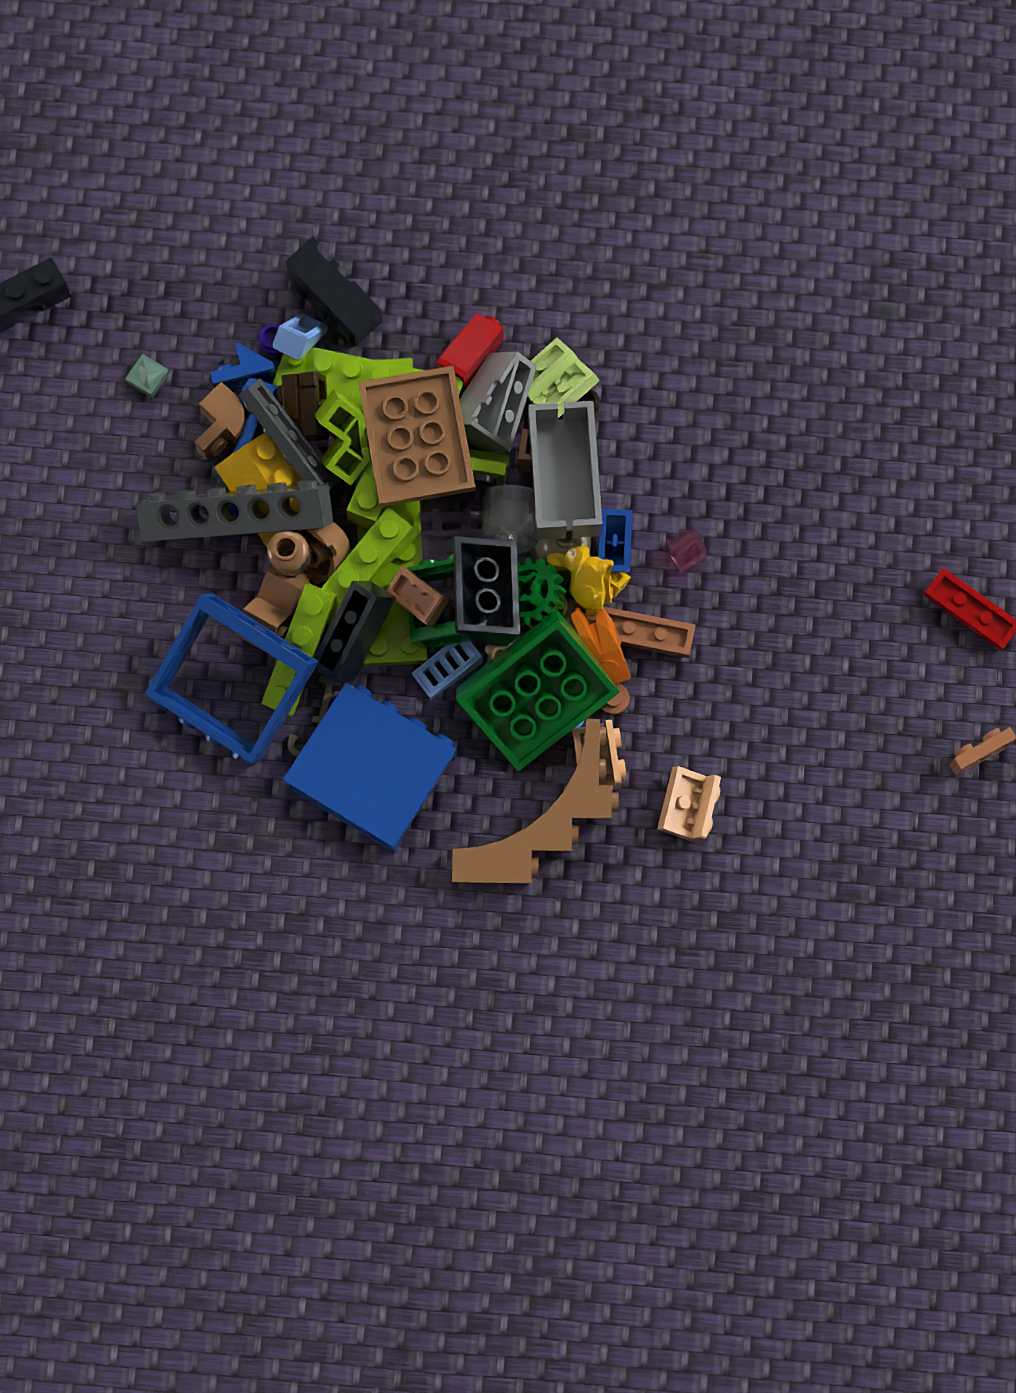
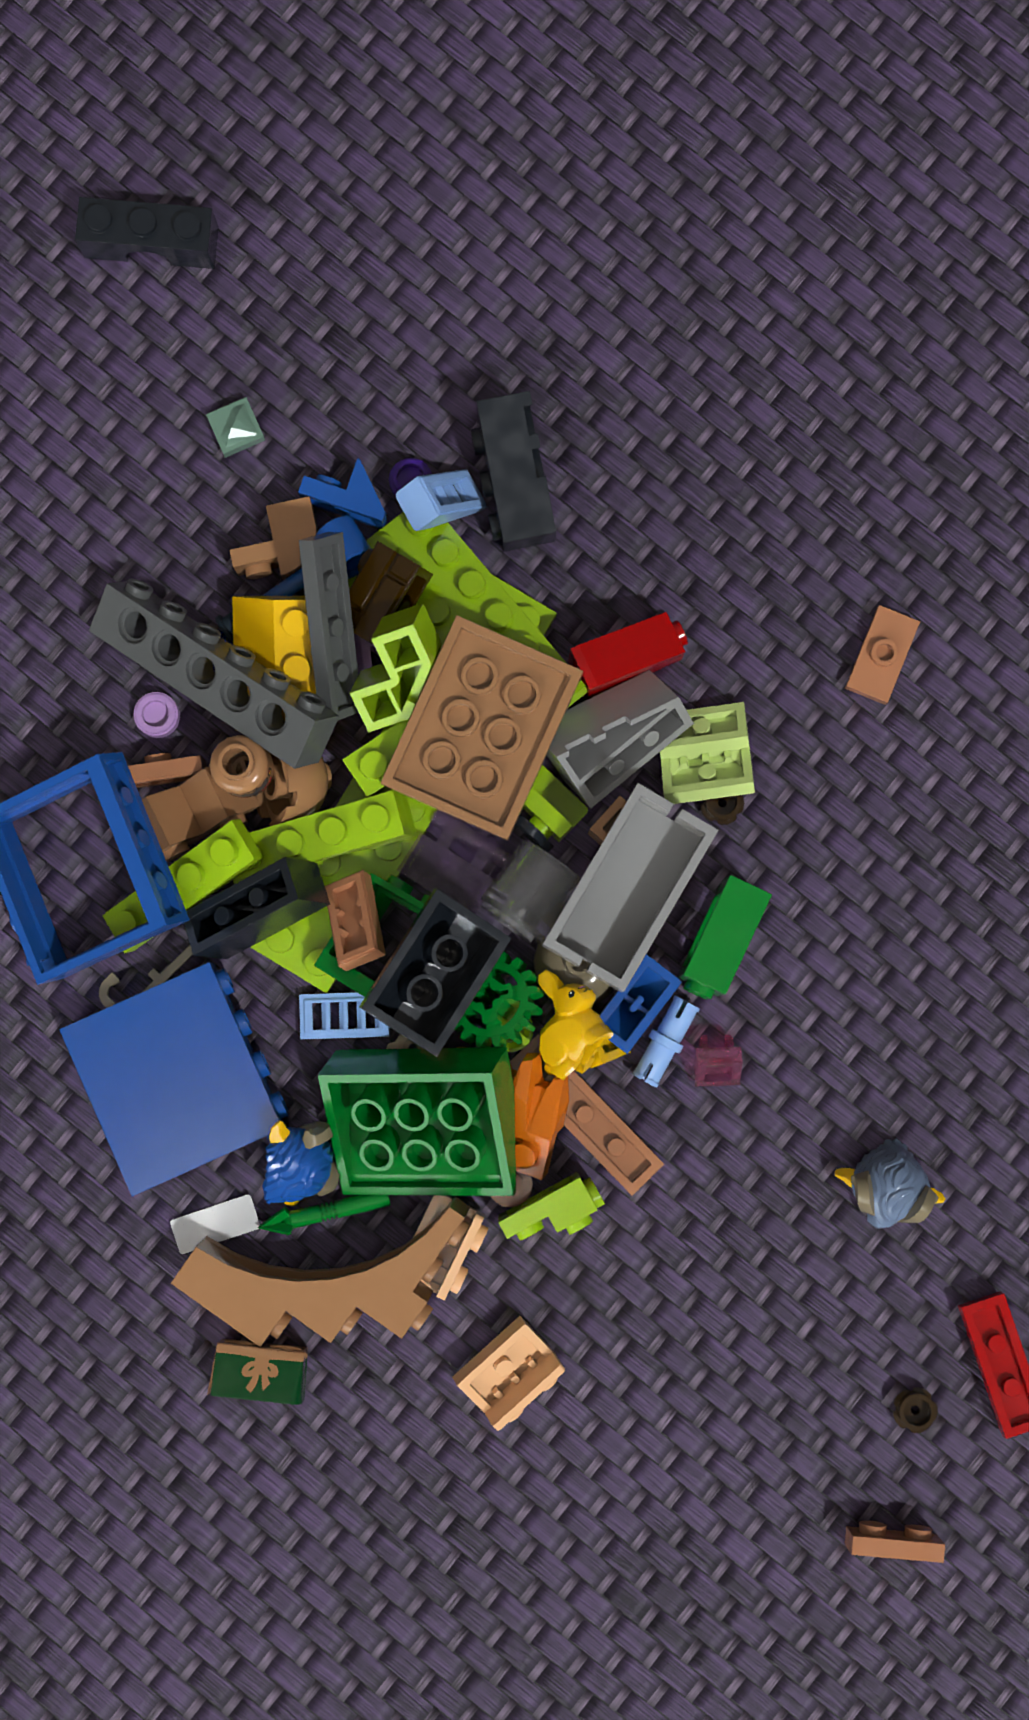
camera: 30 degrees right, 10 degrees up
none -> nougat plate [128,753,207,788]
none -> lavender tile [134,692,180,738]
none -> white sticker [170,1195,260,1254]
none -> dark green piece [207,1339,308,1405]
none -> green piece [258,1195,391,1235]
none -> blue hair [262,1120,340,1206]
none -> lime plate [498,1172,605,1241]
none -> light blue pin [632,995,700,1088]
none -> green window [677,875,772,1000]
none -> sand blue hair [835,1138,946,1229]
none -> nougat plate [845,605,920,705]
none -> dark brown plate [893,1387,938,1433]

